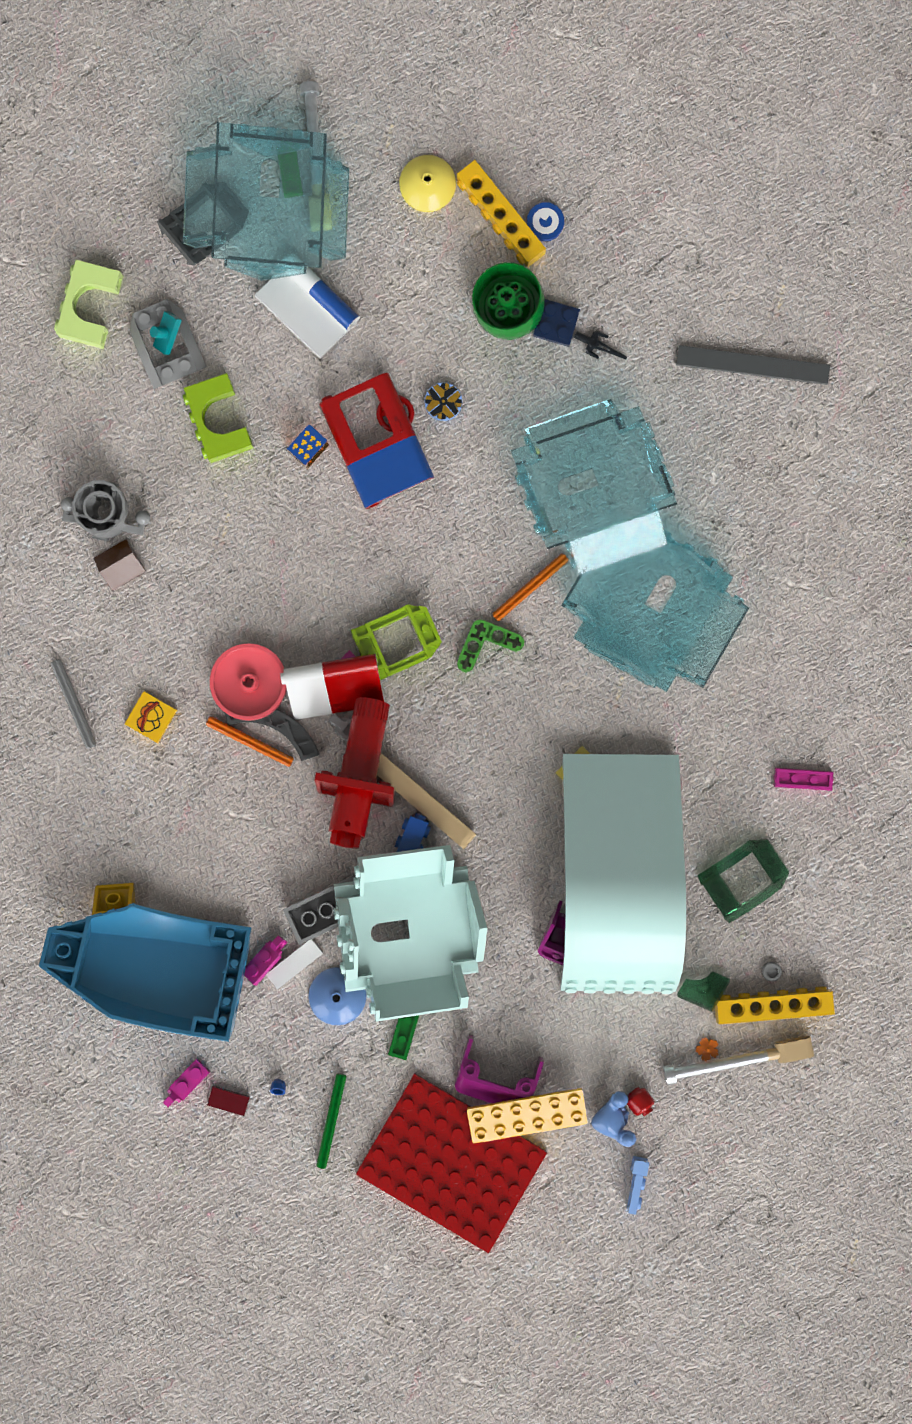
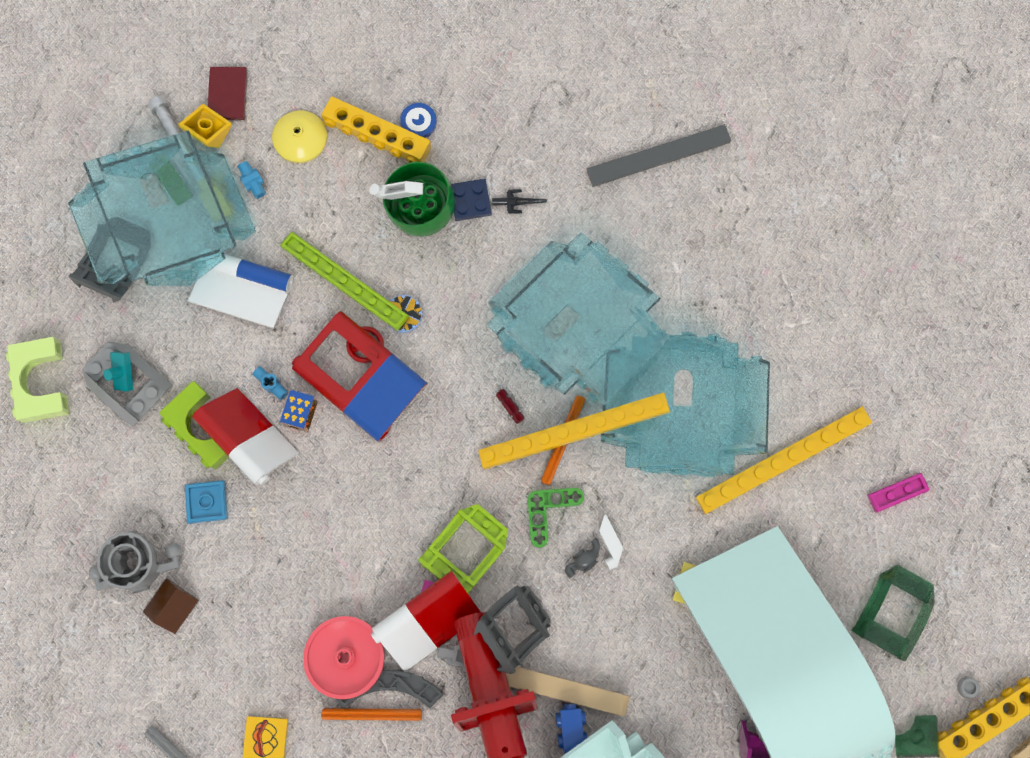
camera: 30 degrees left, 10 degrees down
none -> yellow slope [178,104,232,148]
none -> dark azure tile [185,480,228,524]
none -> door [192,388,299,485]
none -> dark red tile [207,67,247,120]
none -> dark azure axle [238,161,266,199]
none -> dark azure axle [252,366,289,401]
none -> lime tile [280,231,409,332]
none -> white piece [369,181,423,199]
none -> dark grey wedge [474,585,551,674]
none -> yellow plate [478,392,670,470]
none -> dark red axle [496,389,524,424]
none -> dark grey piece [565,538,600,579]
none -> white piece [599,515,623,570]
none -> yellow plate [695,406,872,514]

